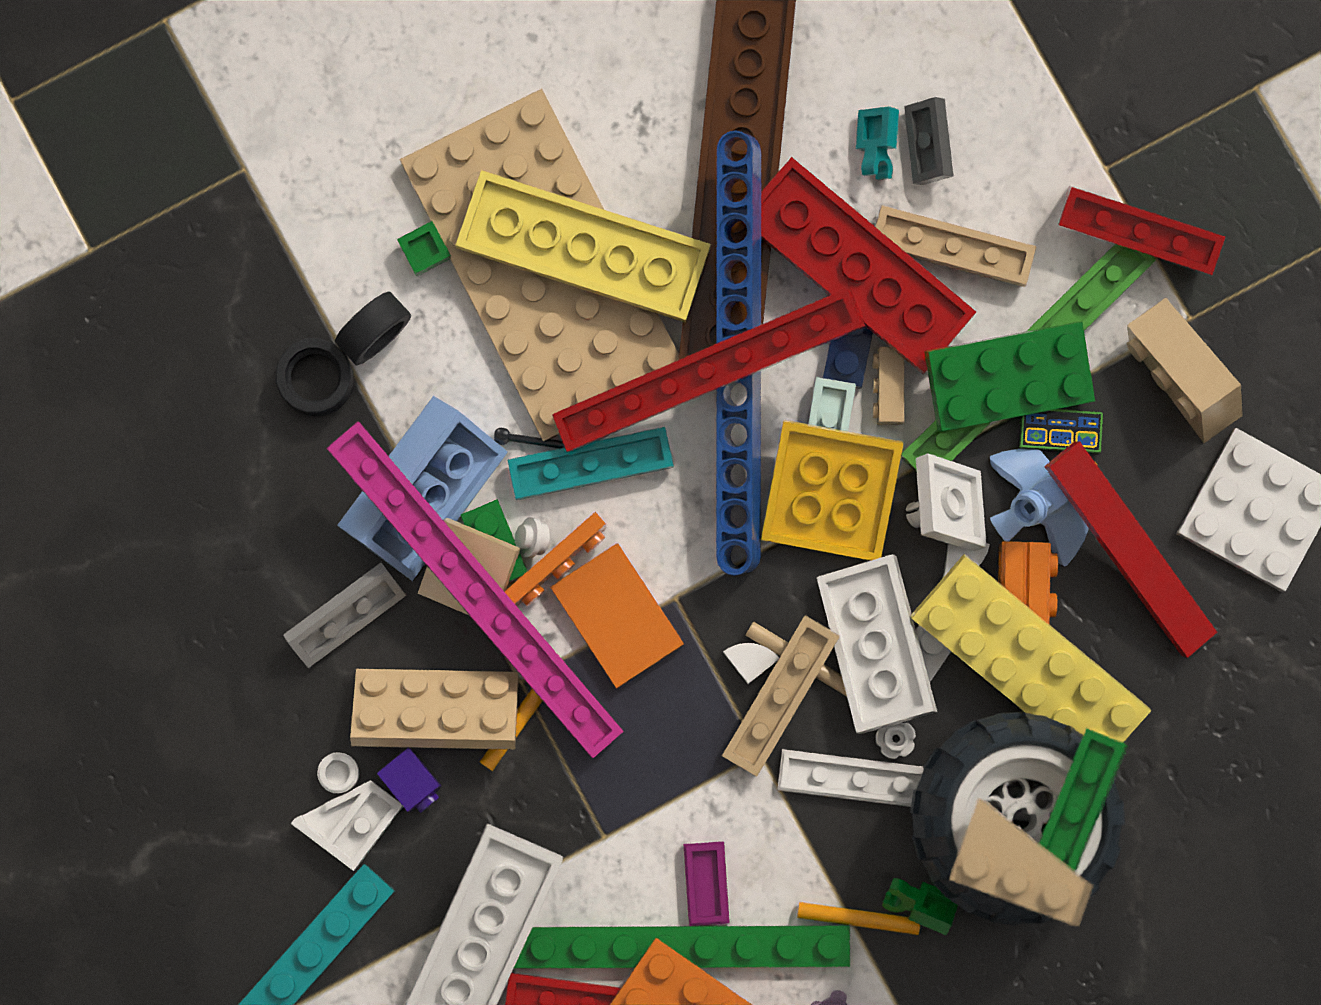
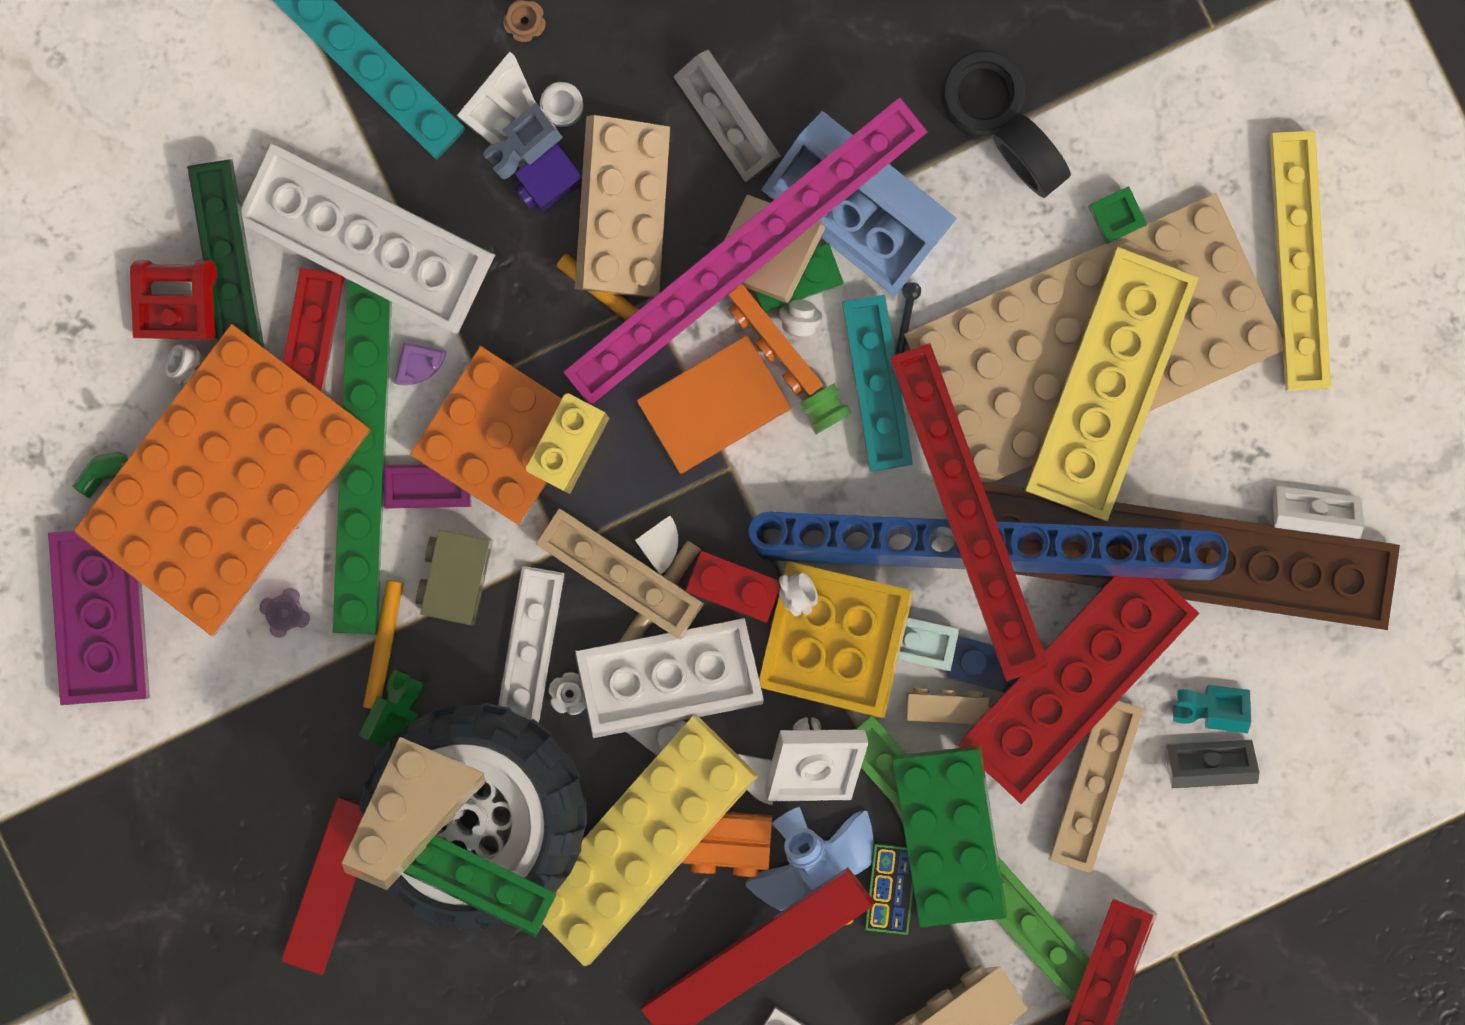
camera: 90 degrees right, 5 degrees up
none -> red tile [281,796,363,975]
none -> medium lavender tile [394,342,447,386]
none -> orange plate [410,346,562,526]
none -> olive brick [415,530,493,625]
none -> sand blue plate [483,102,563,179]
none -> medium nougat plate [503,0,546,42]
none -> light yellow panel [526,393,610,494]
none -> red brick [686,551,781,623]
none -> white plate [779,573,818,616]
none -> bright green wheel [798,383,852,435]
none -> light yellow plate [1269,130,1331,391]
none -> white plate [1273,486,1364,539]

